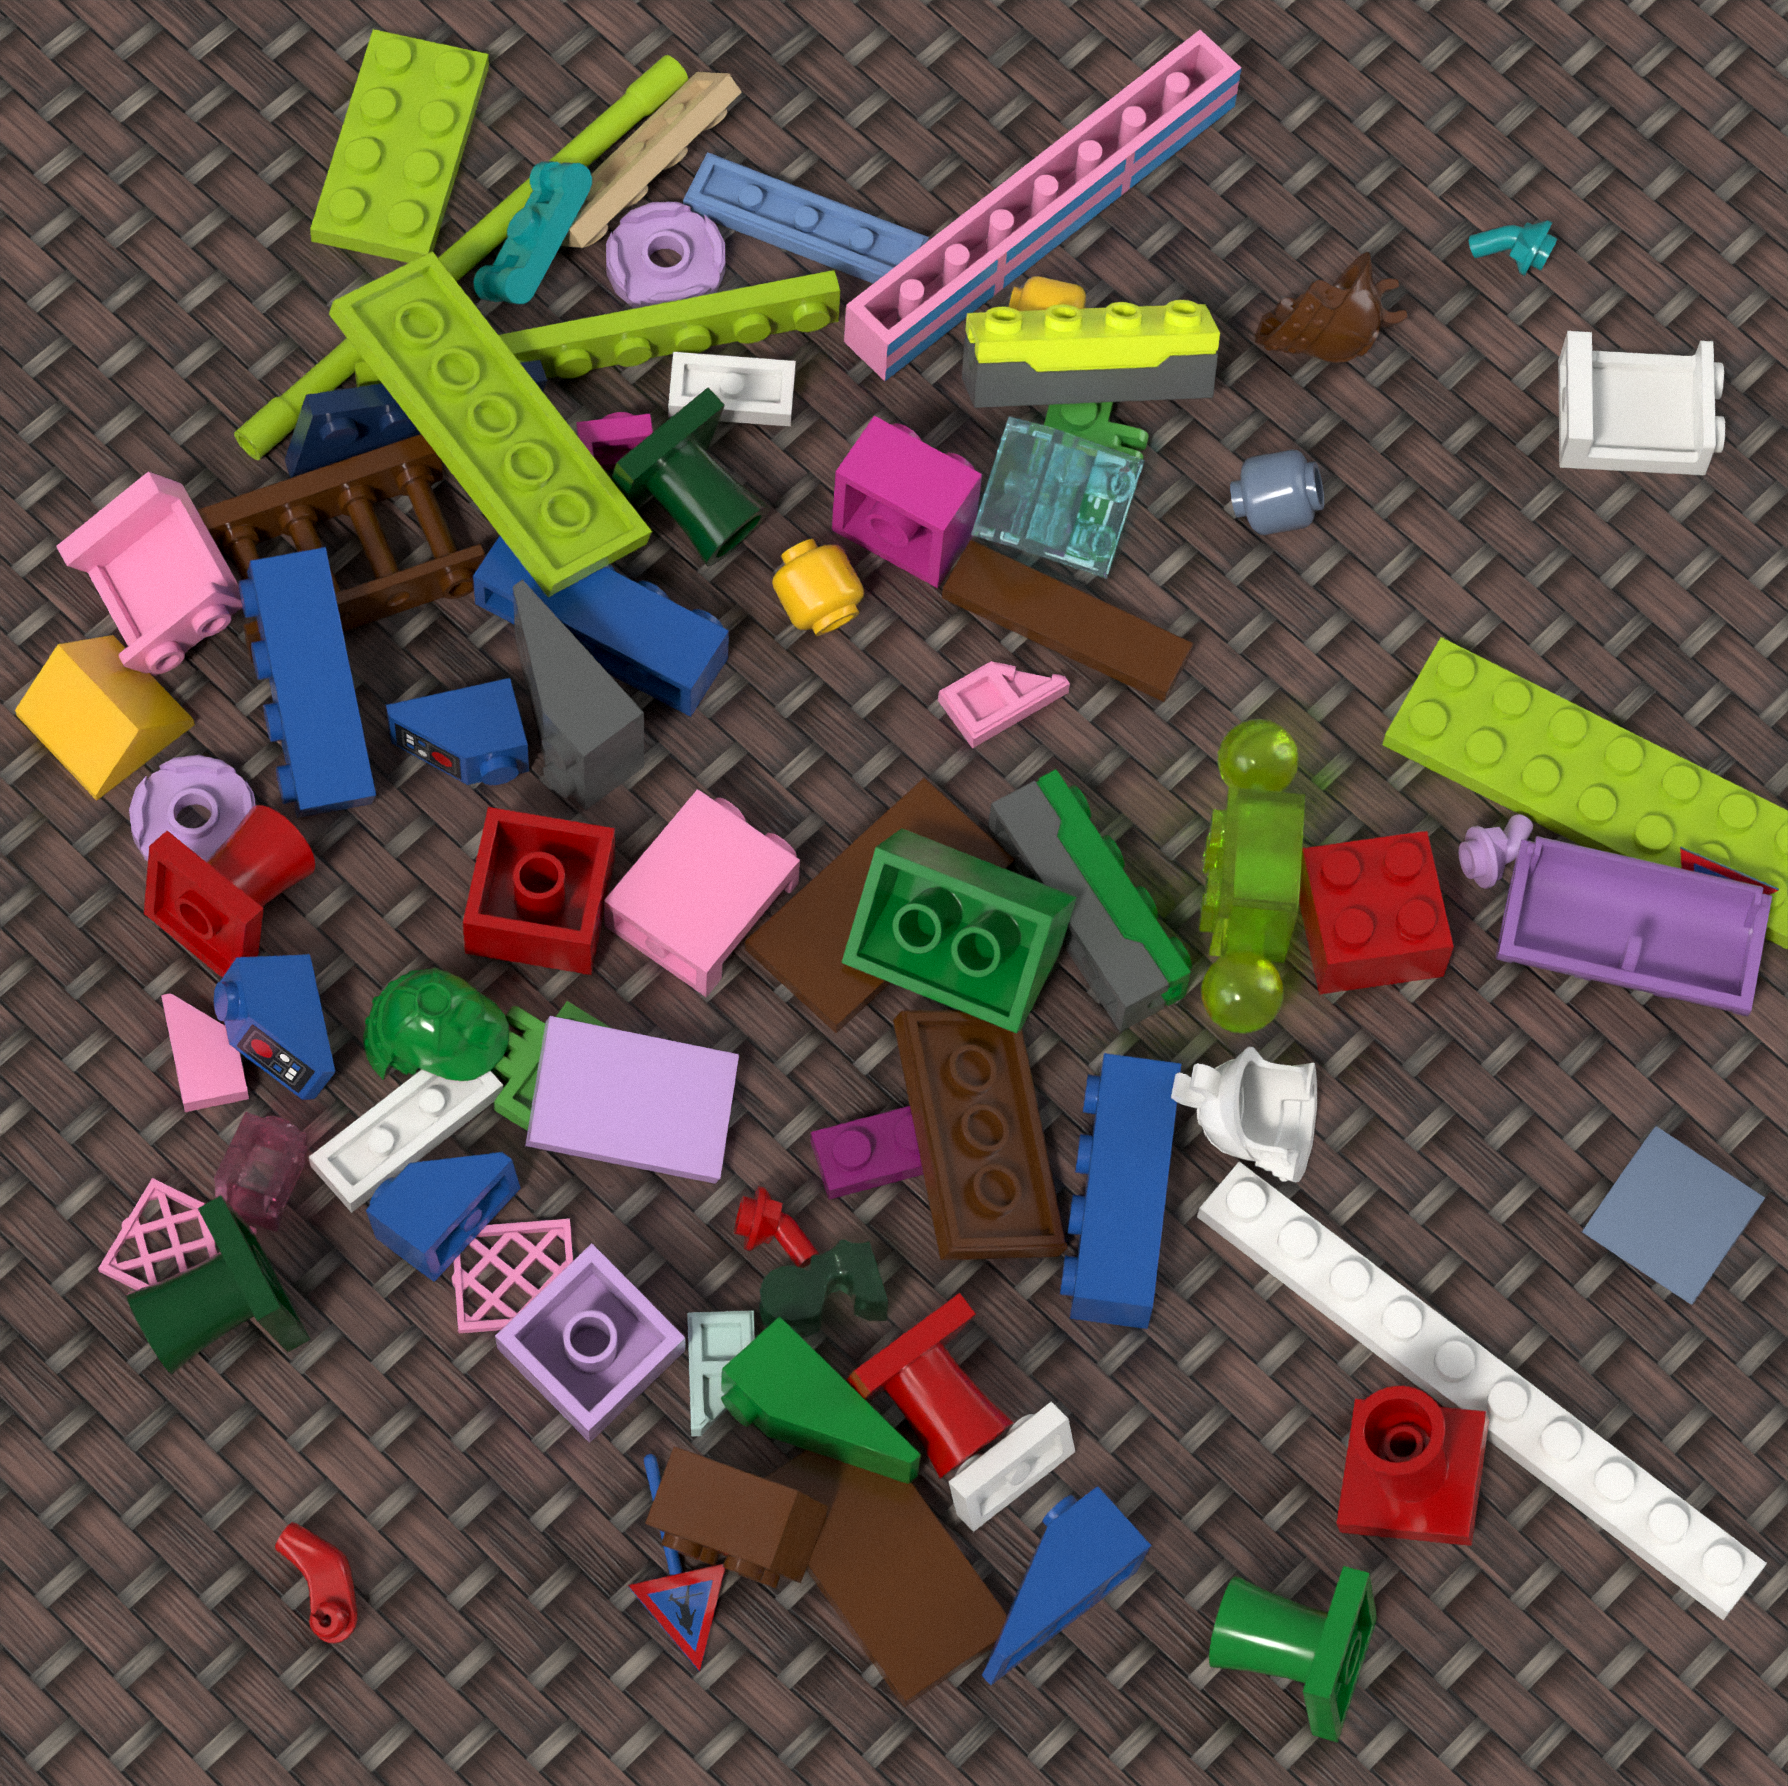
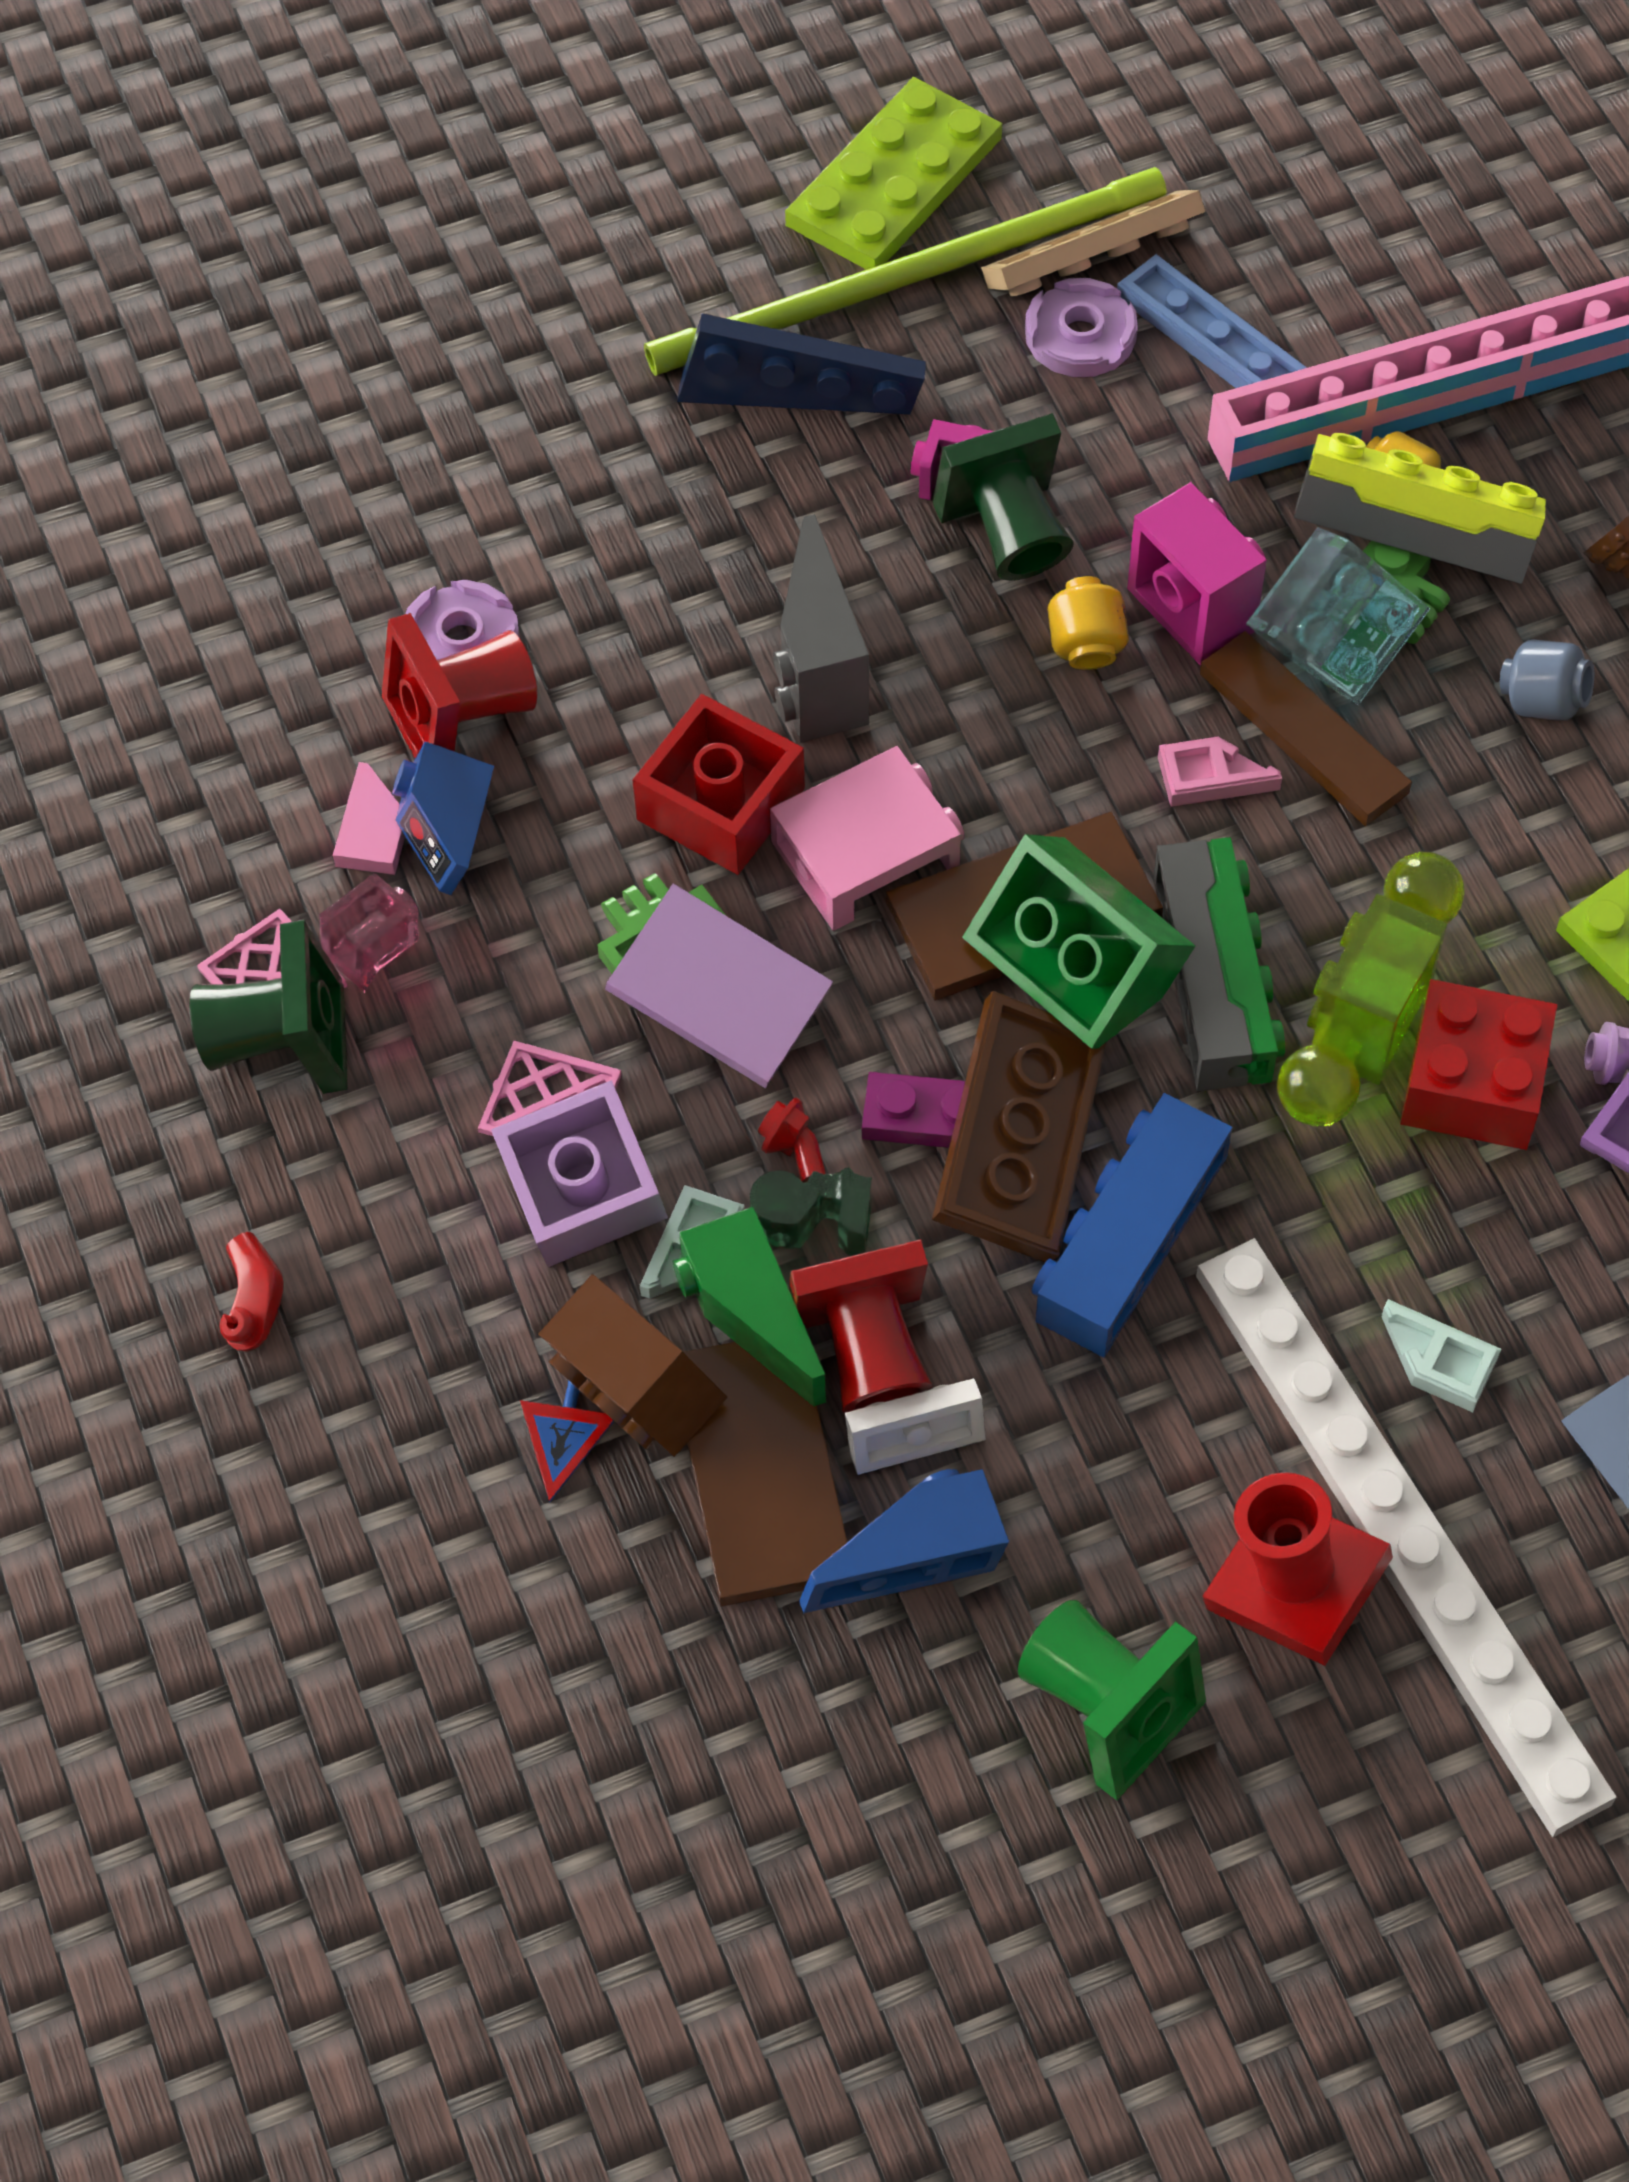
camera: 30 degrees right, 5 degrees down
yellow slope [15,635,195,801] -> none
bright pink panel [56,471,242,676] -> none
reddish brown fence [197,434,485,663] -> none
blue brick [239,547,376,818] -> none
white plate [309,1069,503,1213] -> none
lime plate [329,251,652,597] -> none
lime plate [354,270,840,387] -> none
green helmet [362,968,509,1081] -> none
blue slope [366,1152,521,1282] -> none
blue slope [386,678,529,785] -> none
blue brick [473,536,729,717] -> none
teal plate [474,161,592,304] -> none
white plate [668,352,796,427] -> none
white helmet [1171,1047,1317,1183] -> none
none -> light aqua tile [1381,1299,1501,1412]

